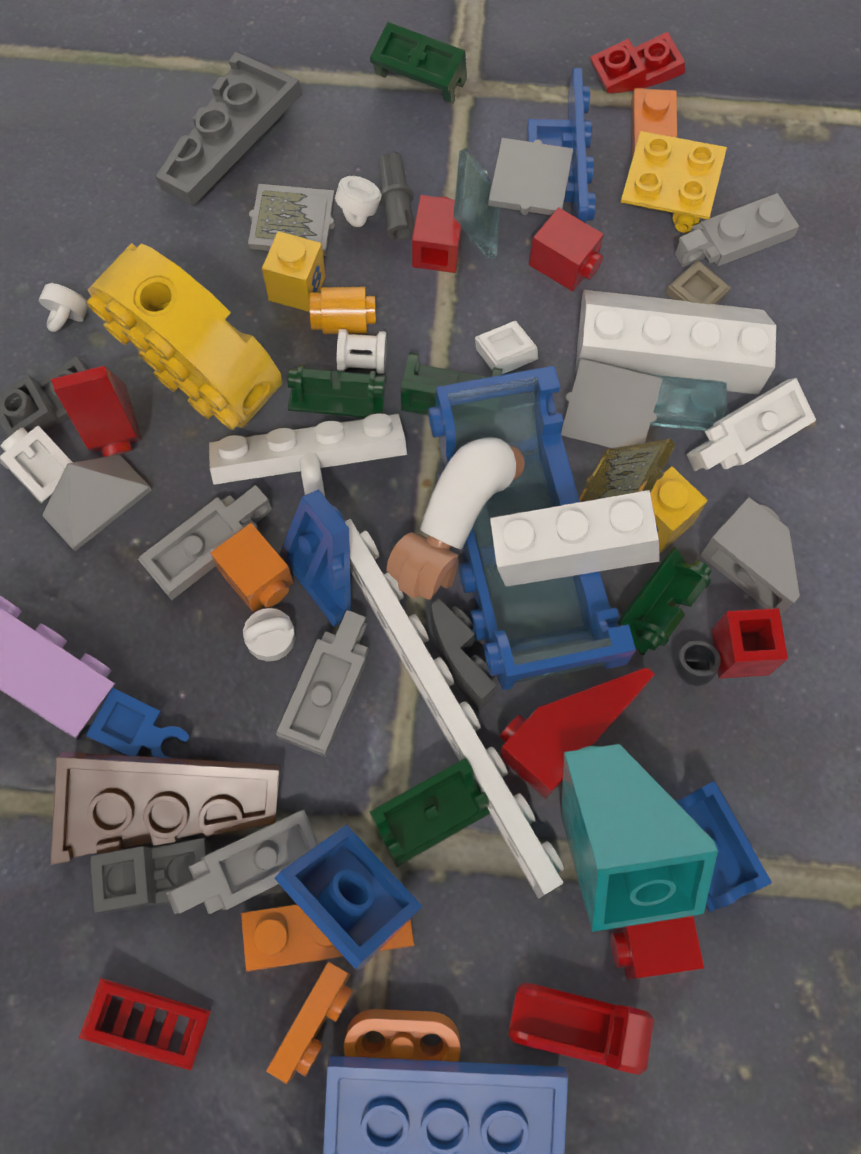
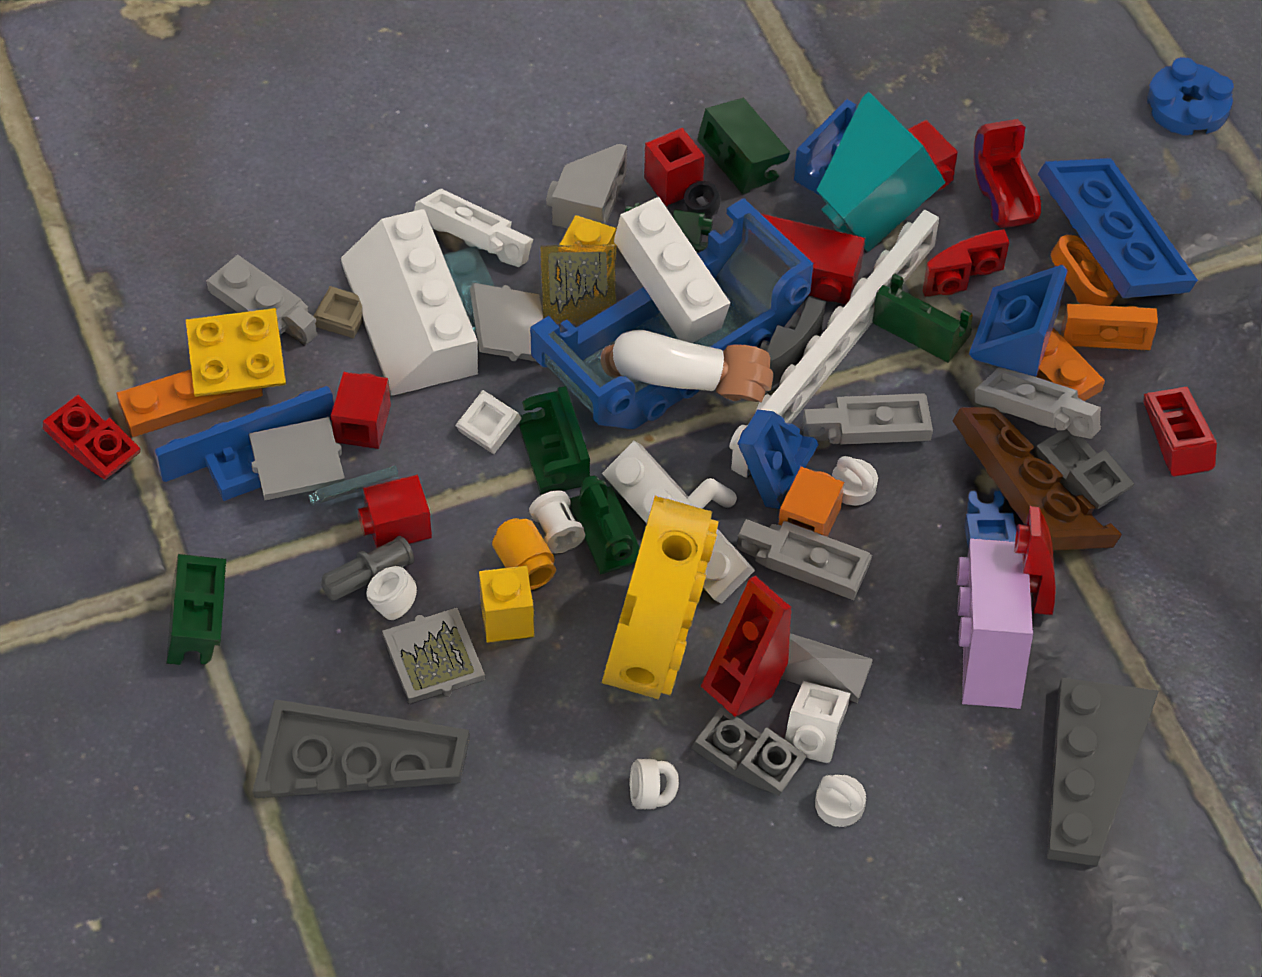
camera: 115 degrees left, 15 degrees down
none -> dark green hinge [697,97,790,194]
none -> red slope [922,229,1009,297]
none -> red slope [1014,506,1056,615]

